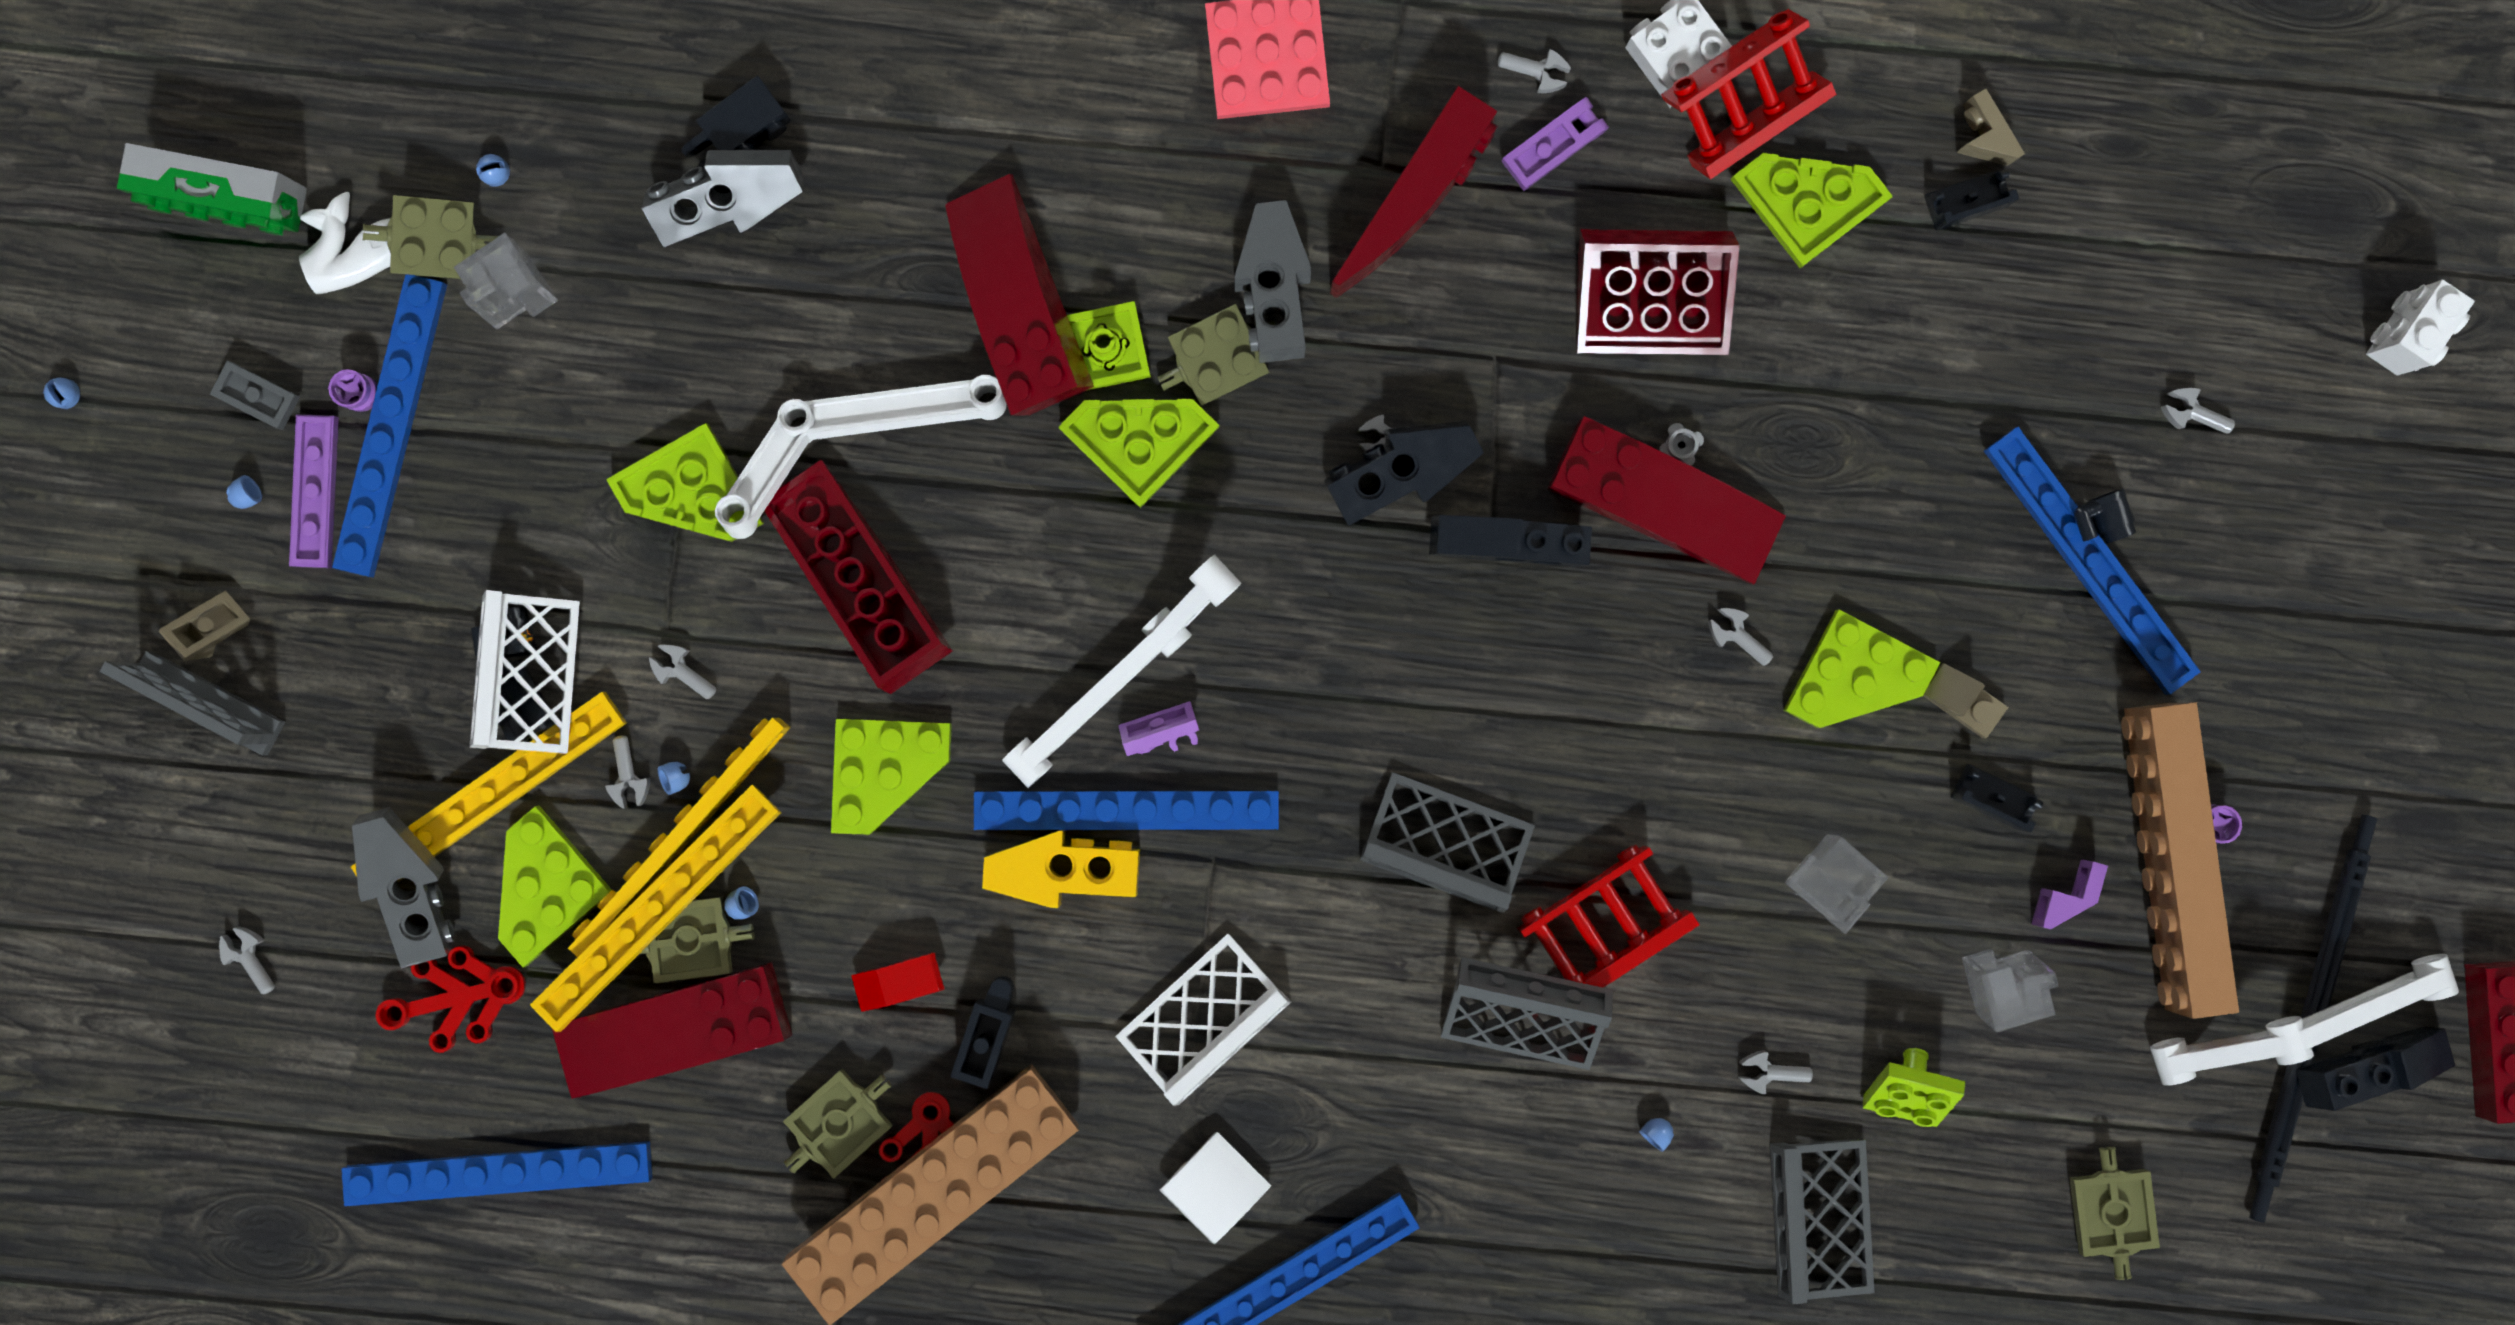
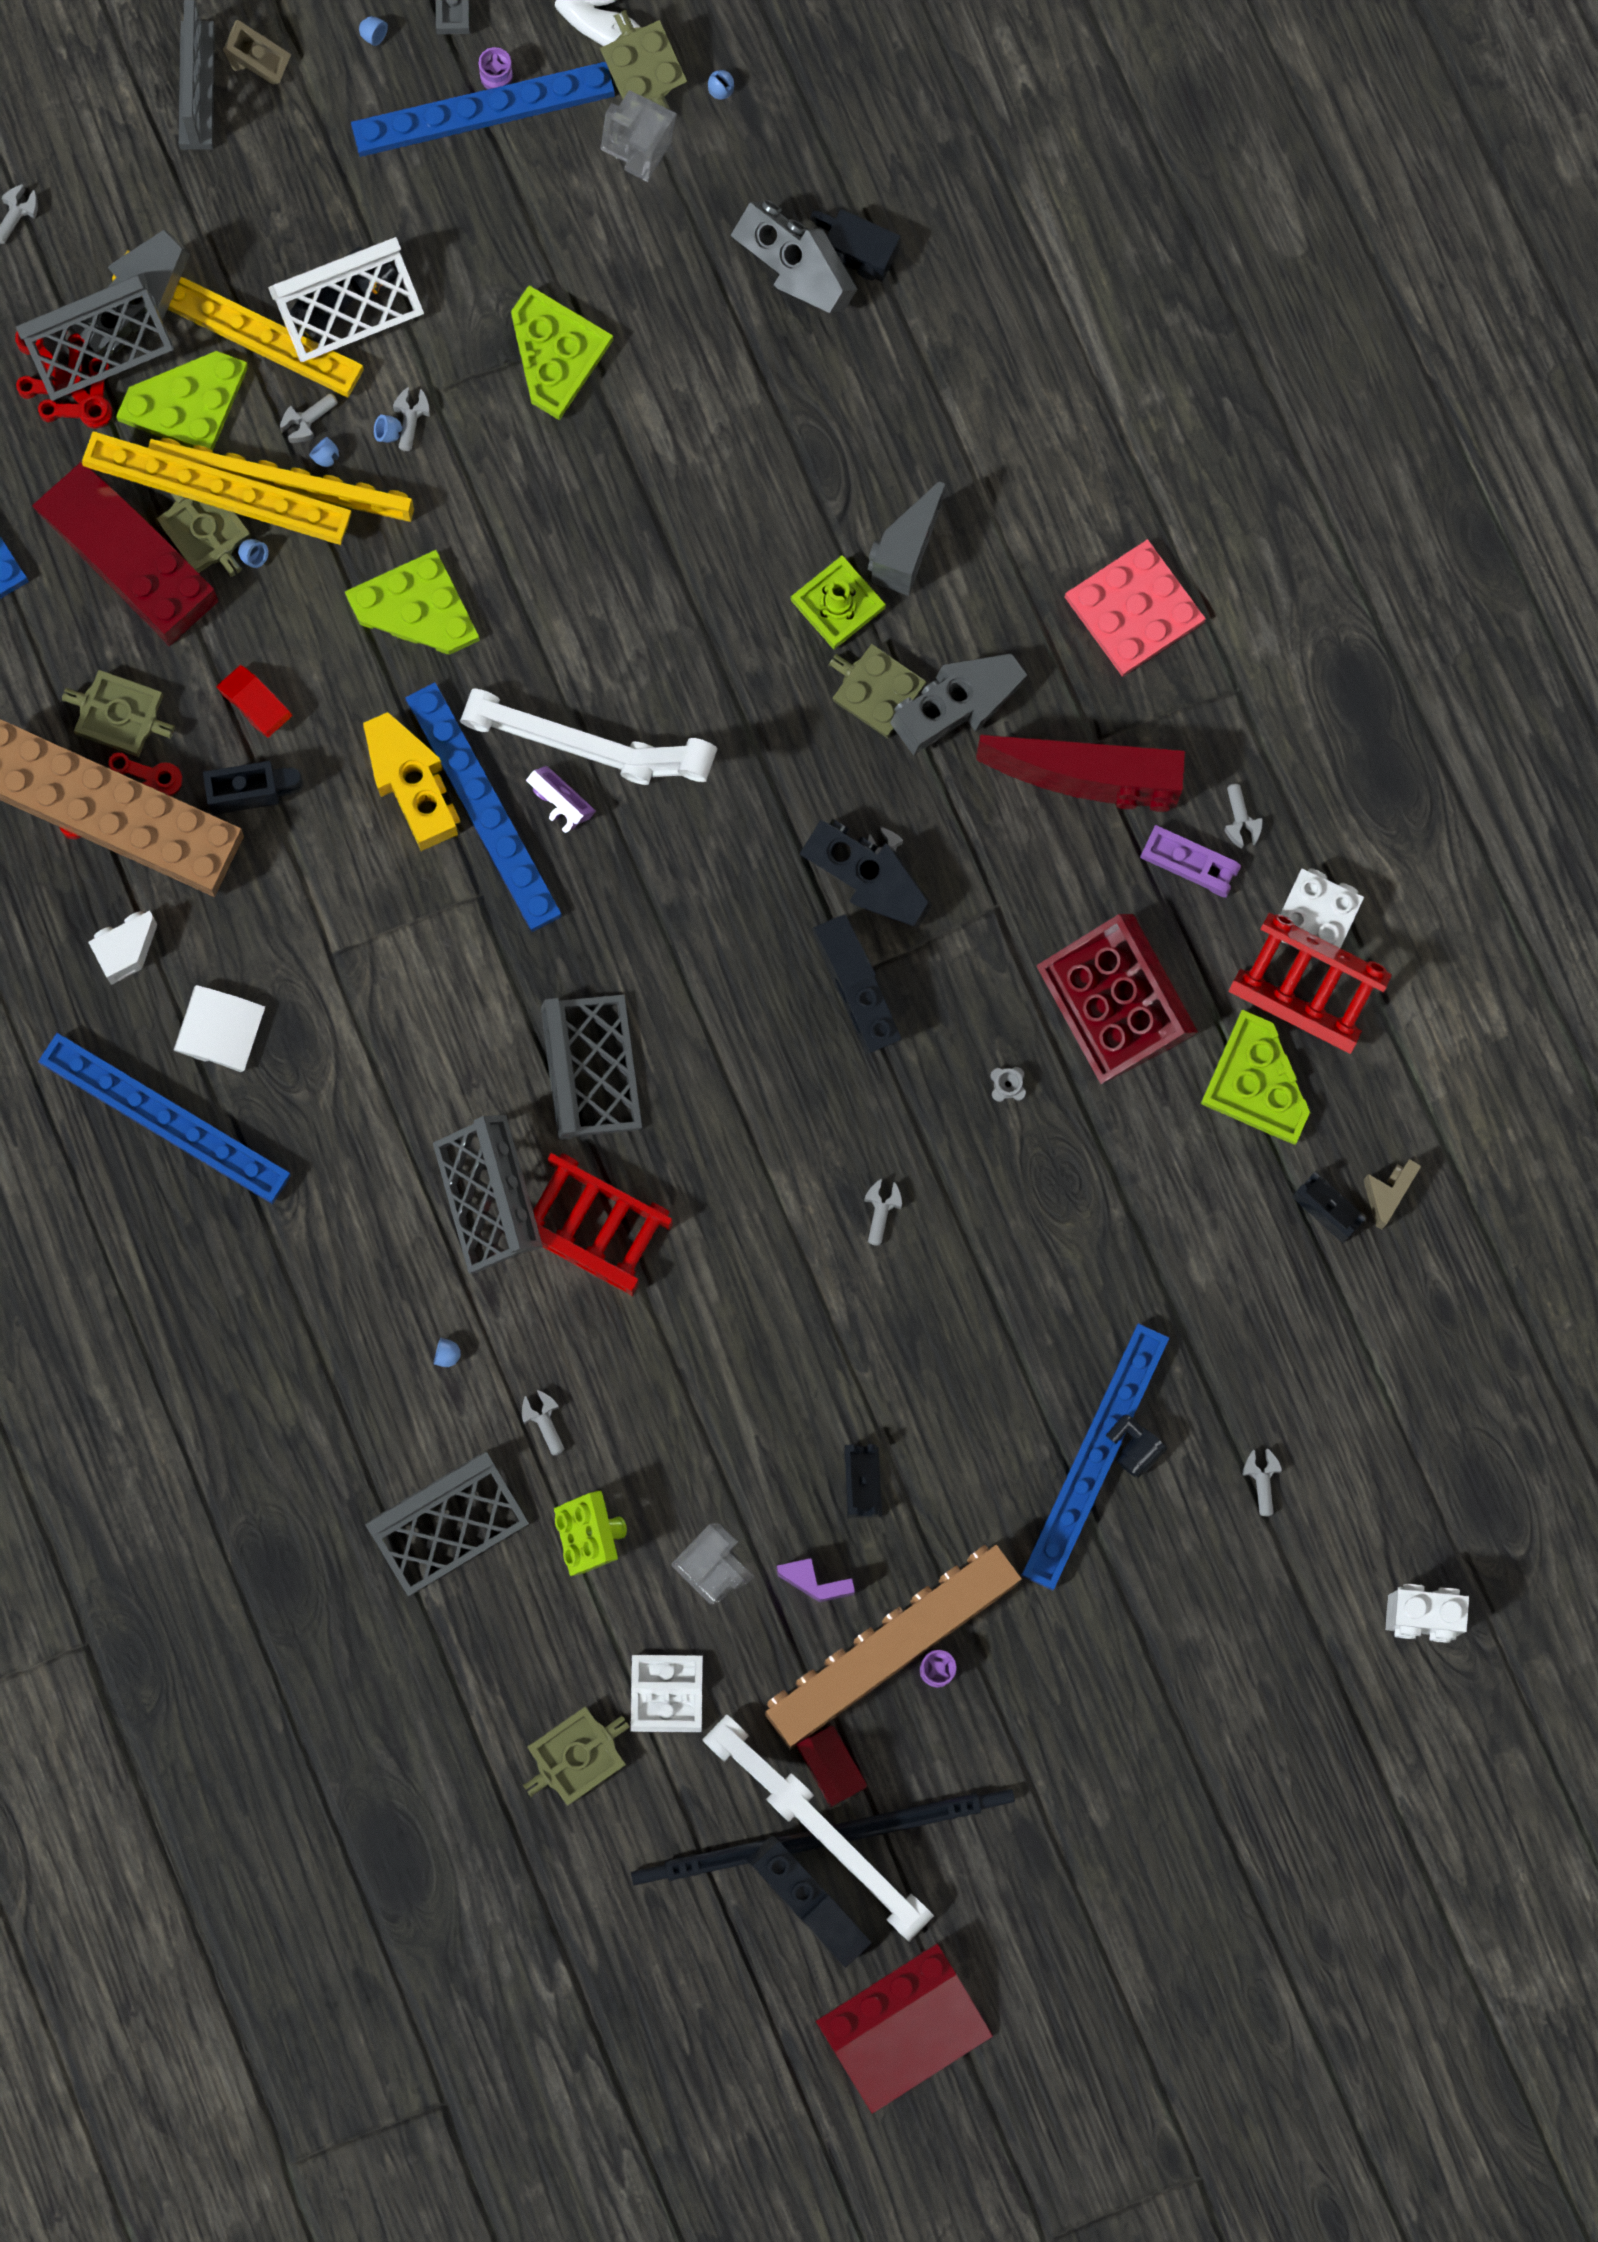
camera: 55 degrees right, 10 degrees down
medium lavender tile [289,414,339,568] -> none
white piece [715,375,1007,539] -> none
dark red slope [764,460,953,694] -> none
dark red slope [945,174,1094,416] -> none
lime plate [1058,399,1220,508] -> none
white fence [1115,934,1291,1106] -> none
dark red slope [1547,416,1786,585] -> none
lime plate [1783,609,1940,728] -> none
clear plate [1784,834,1889,934] -> none
dark tan slope [1923,663,2009,738] -> none
none -> dark grey fence [16,273,175,401]
none -> white slope [89,911,157,985]
none -> medium blue hinge [374,415,402,443]
none -> white slope [631,1655,703,1732]
none -> dark red panel [796,1726,867,1808]
none -> dark grey slope [867,482,945,596]

